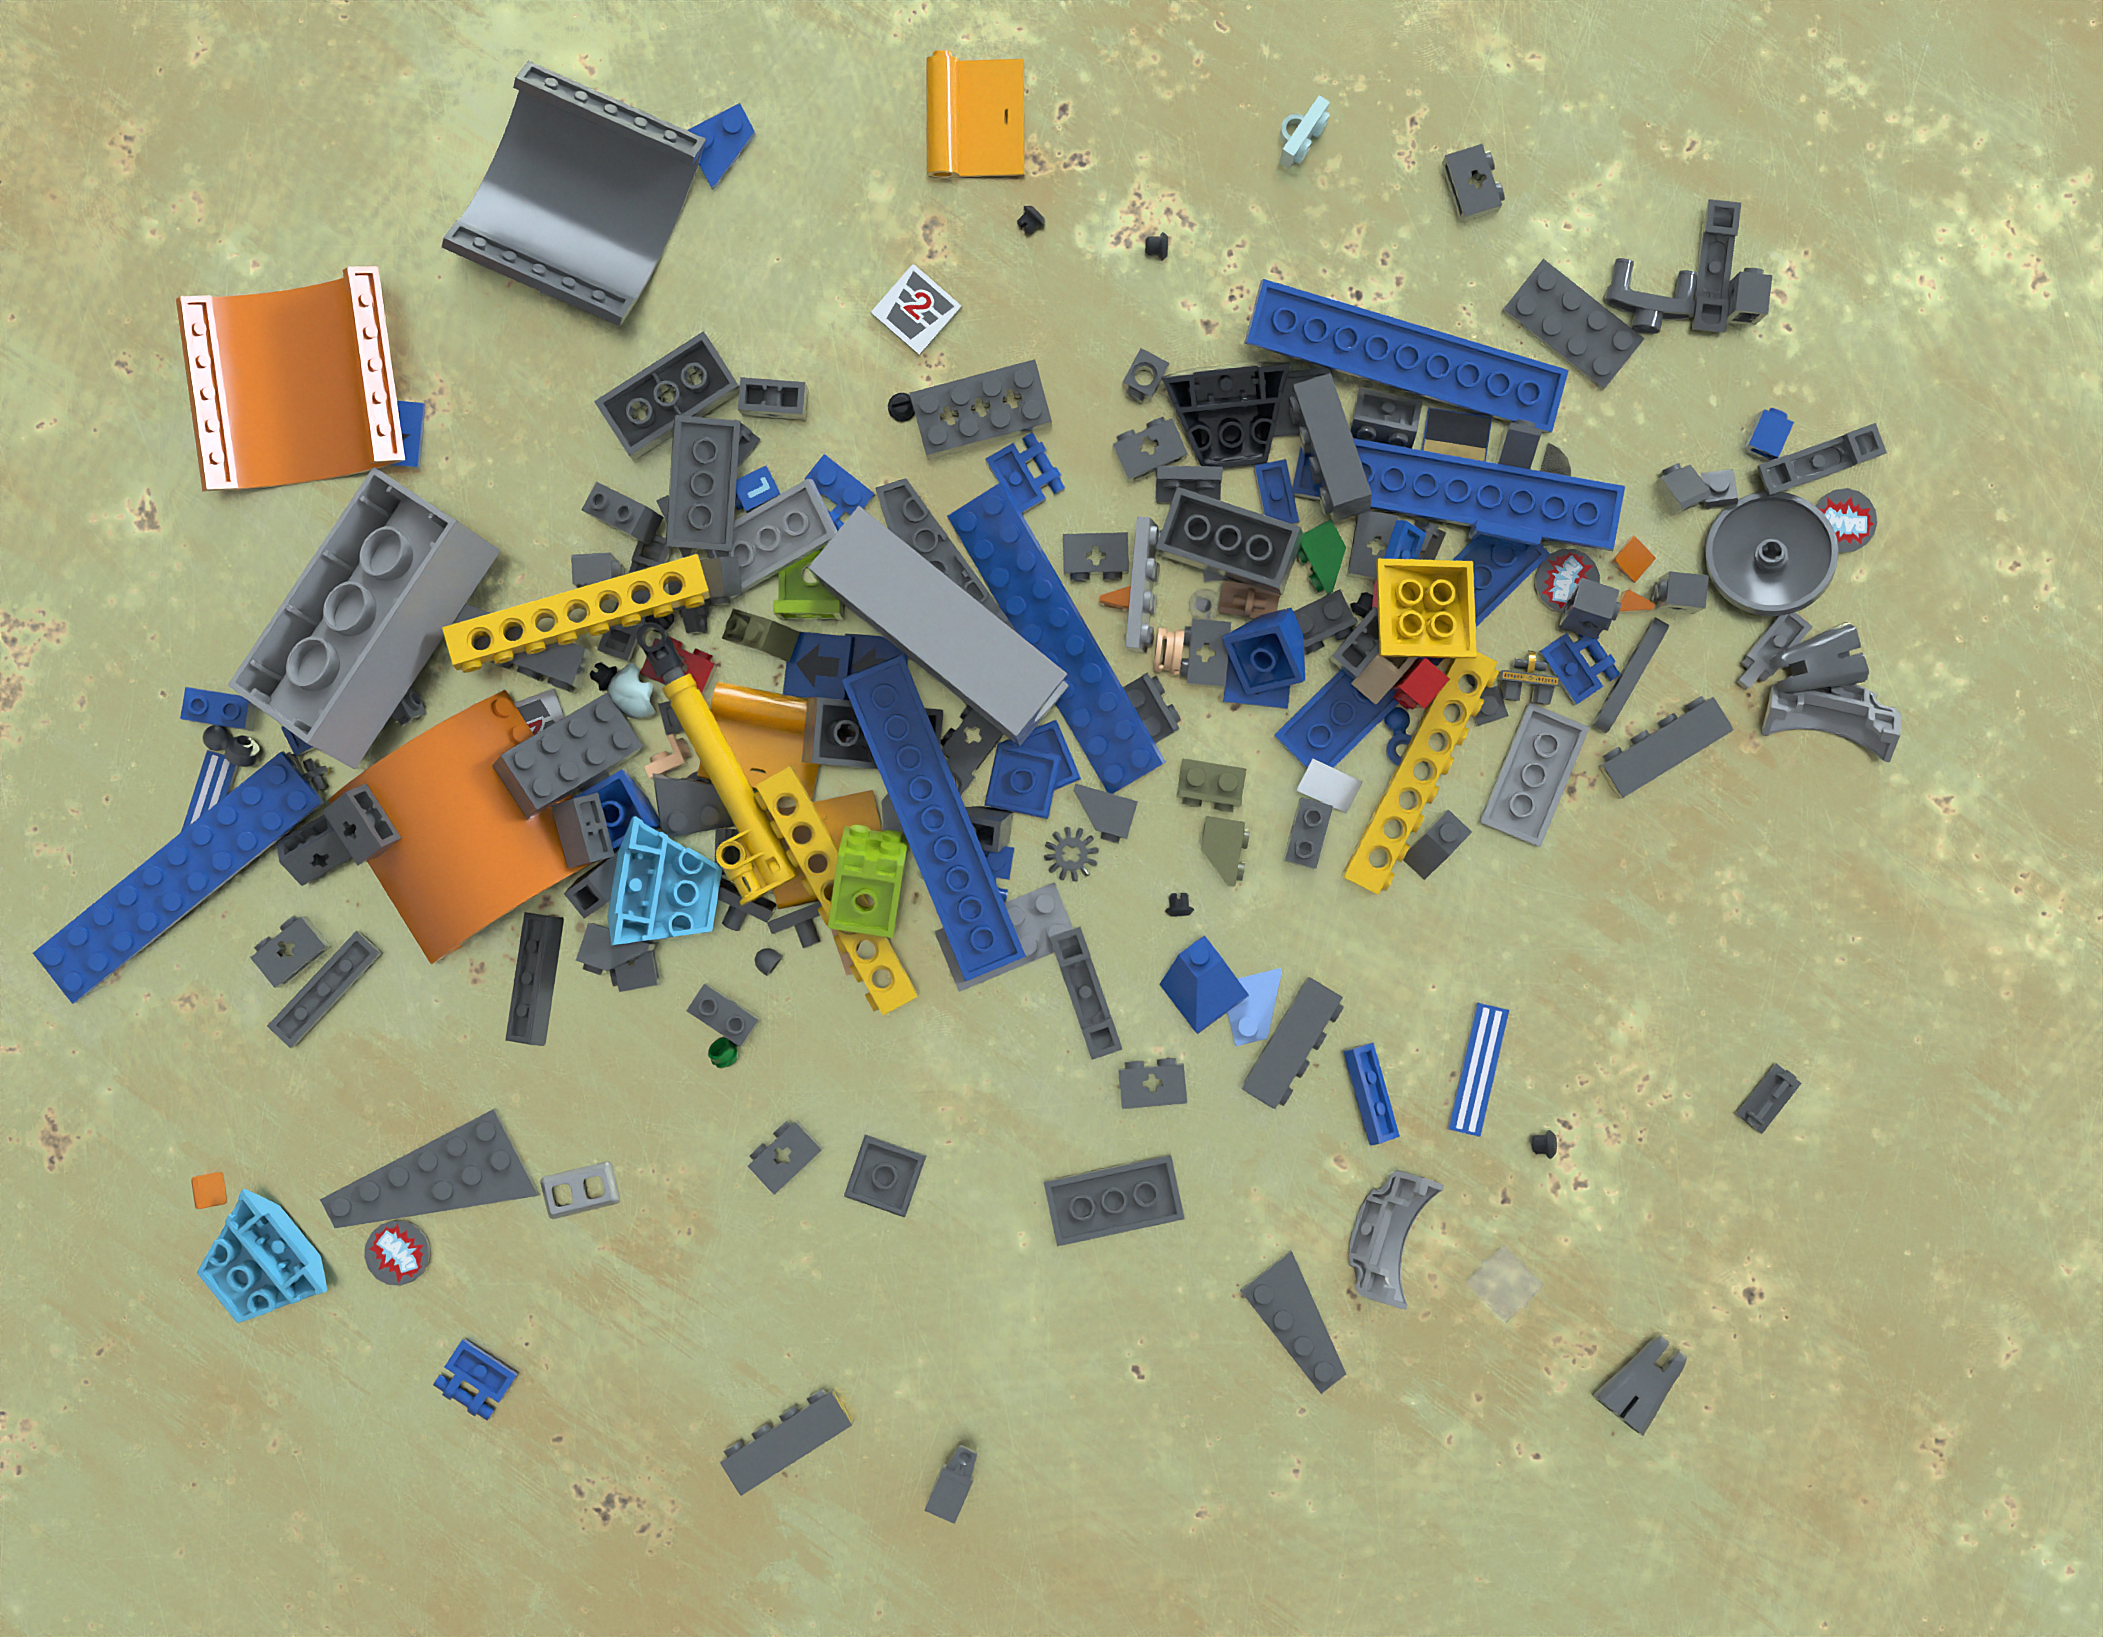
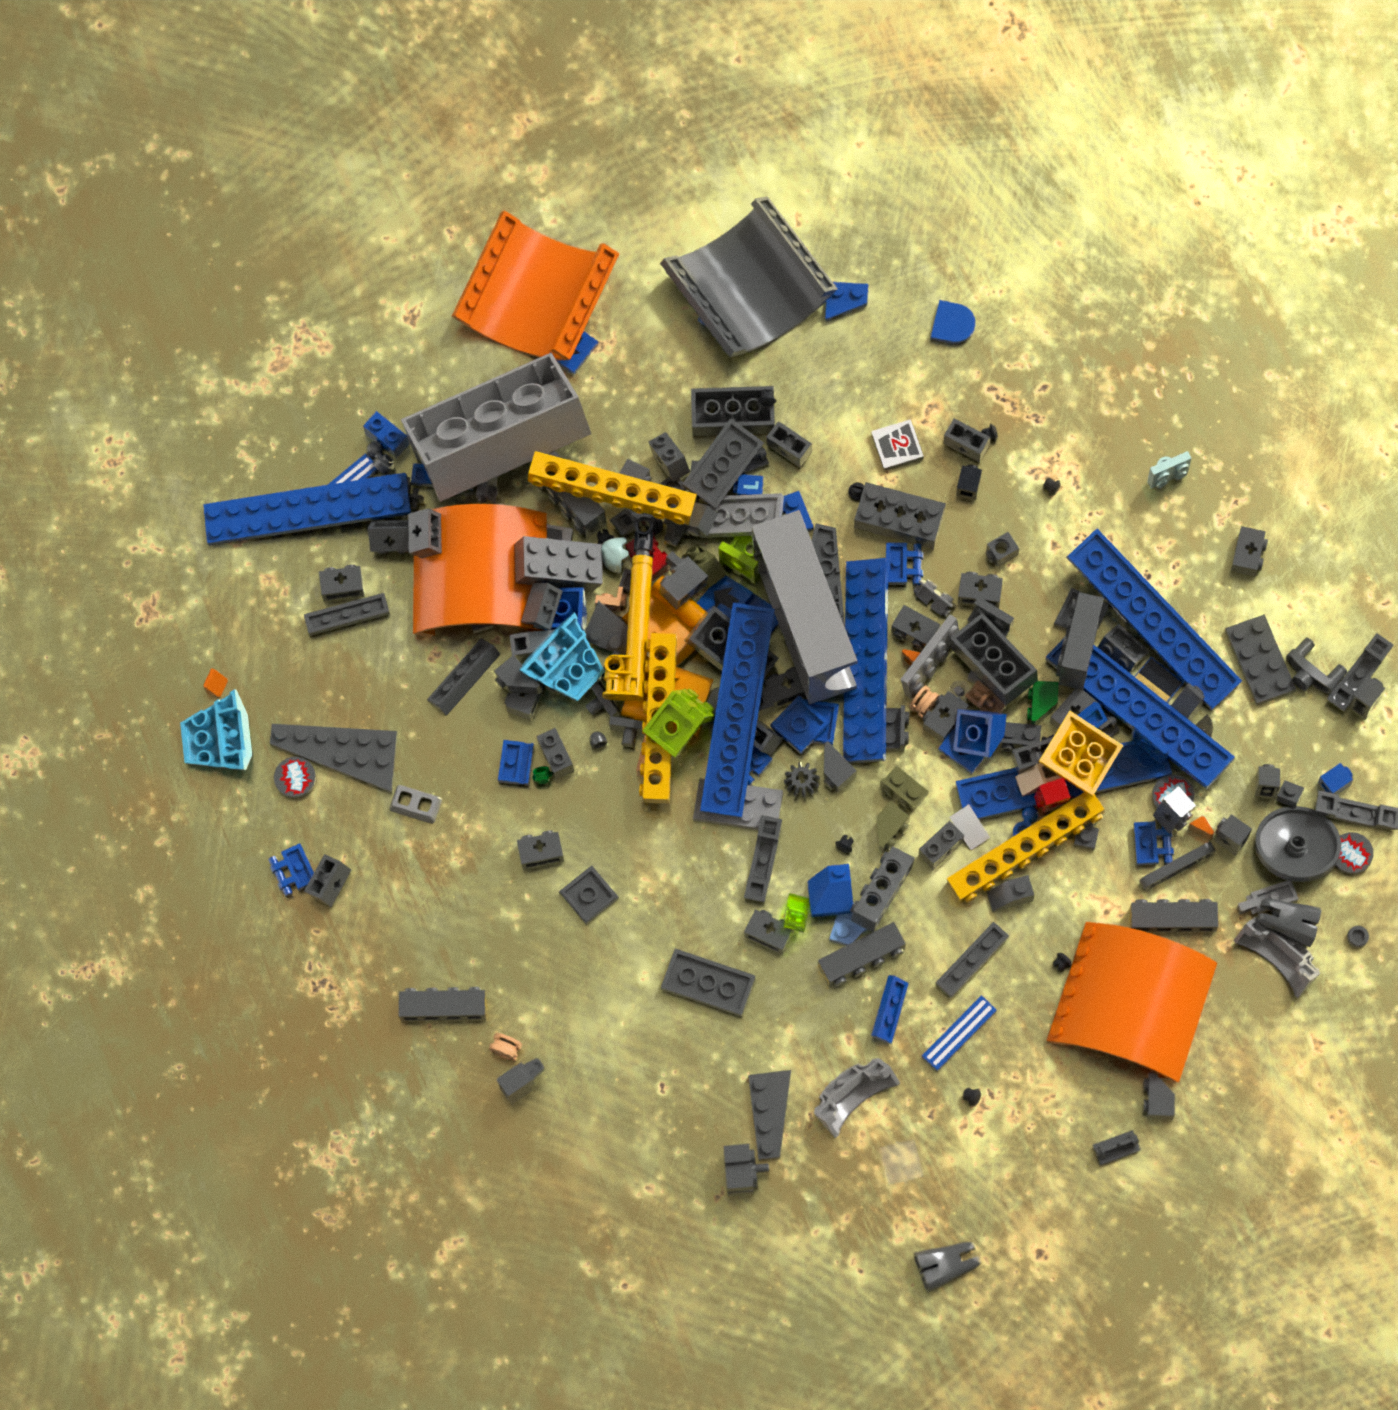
camera: 35 degrees right, 15 degrees down
light orange door [926,50,1025,178] -> none
black wedge [1161,361,1291,468] -> none
blue plate [1254,459,1300,524] -> none
light grey plate [1479,702,1590,847] -> none
dark grey hips [1497,650,1560,705] -> none
orange slope [1610,536,1656,583] -> none
none -> dark grey brick [304,854,351,907]
none -> light nougat wheel [488,1033,523,1061]
none -> blue plate [498,740,534,786]
none -> dark grey hinge [659,551,708,610]
none -> dark grey brick [723,1144,769,1197]
none -> black piece [758,389,777,406]
none -> clear neon green slope [783,893,809,932]
none -> dark grey brick [850,846,915,932]
none -> light grey hinge [913,579,957,617]
none -> blue tile [930,300,976,344]
none -> dark grey plate [935,921,1009,998]
none -> dark grey brick [943,418,990,463]
none -> black brick [956,465,982,499]
none -> orange panel [1047,922,1217,1083]
none -> black piece [1053,953,1072,971]
none -> dark grey slope [1143,1072,1175,1120]
none -> dark grey tile [1347,926,1369,948]

